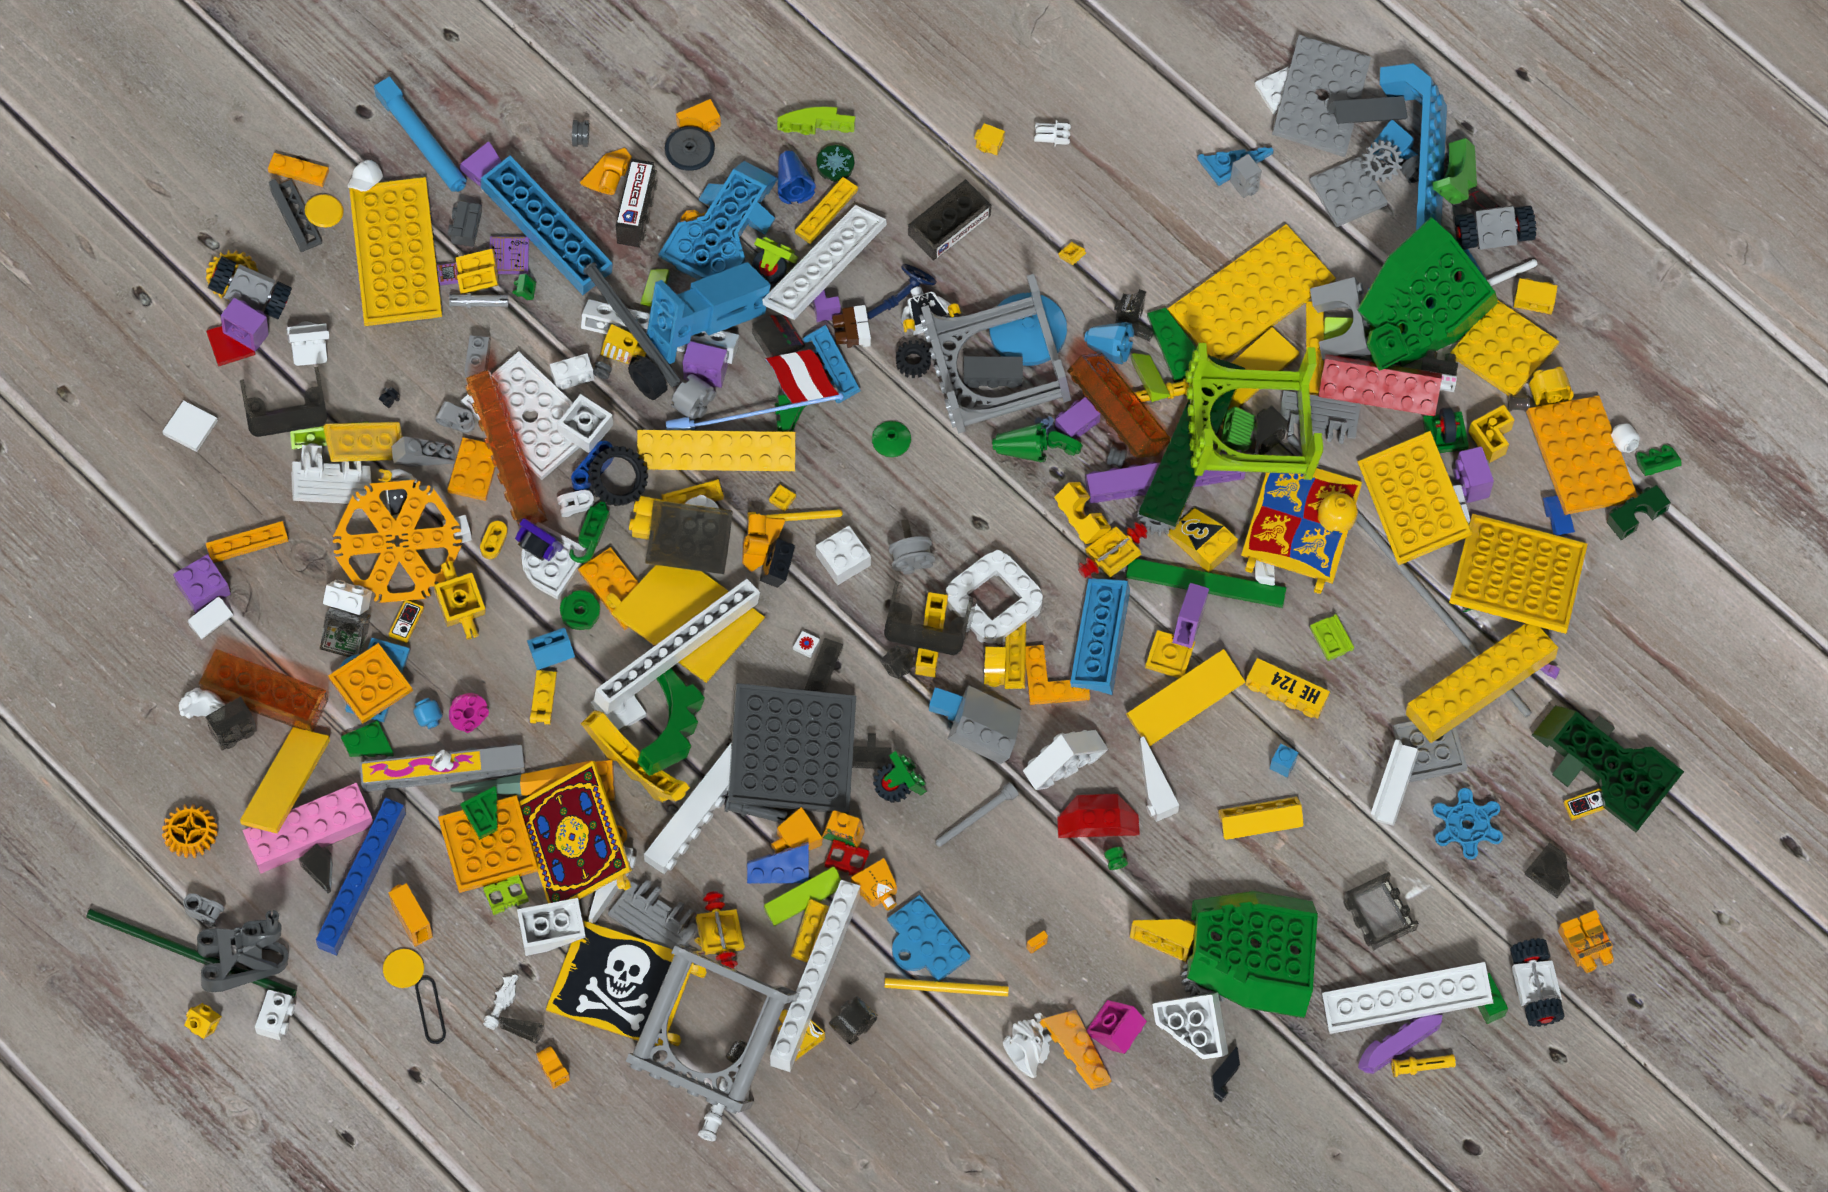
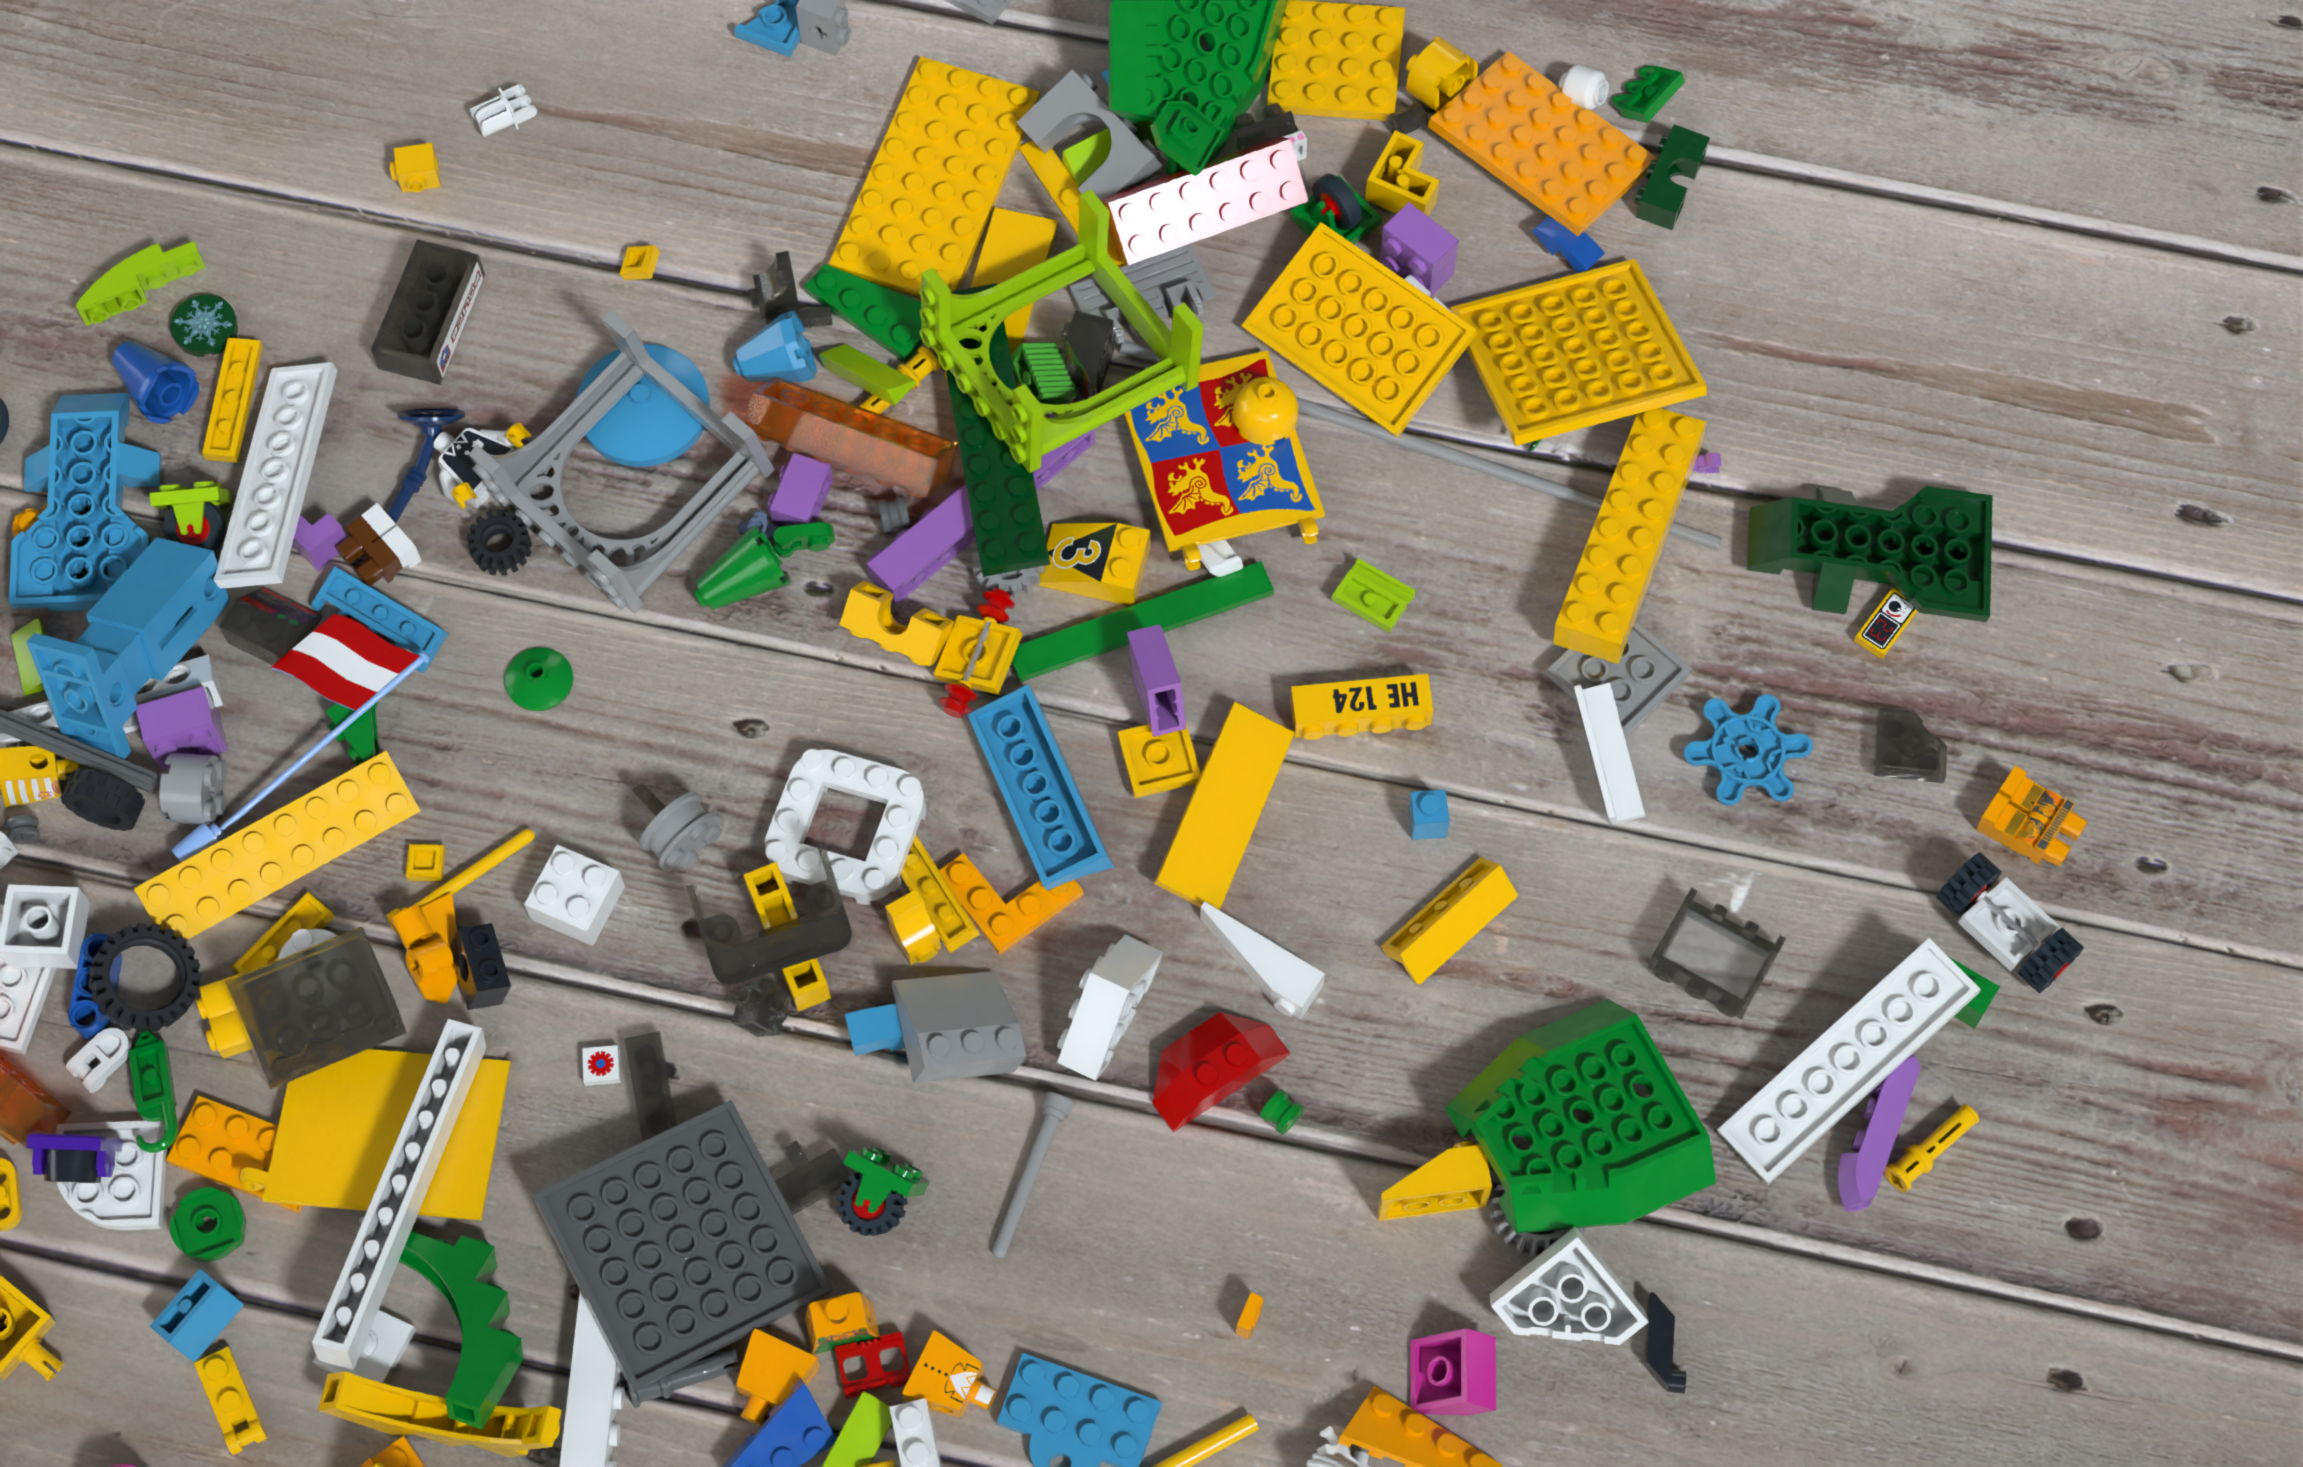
camera: 30 degrees left, 0 degrees up
dark grey brick [964,356,1023,388] -> none

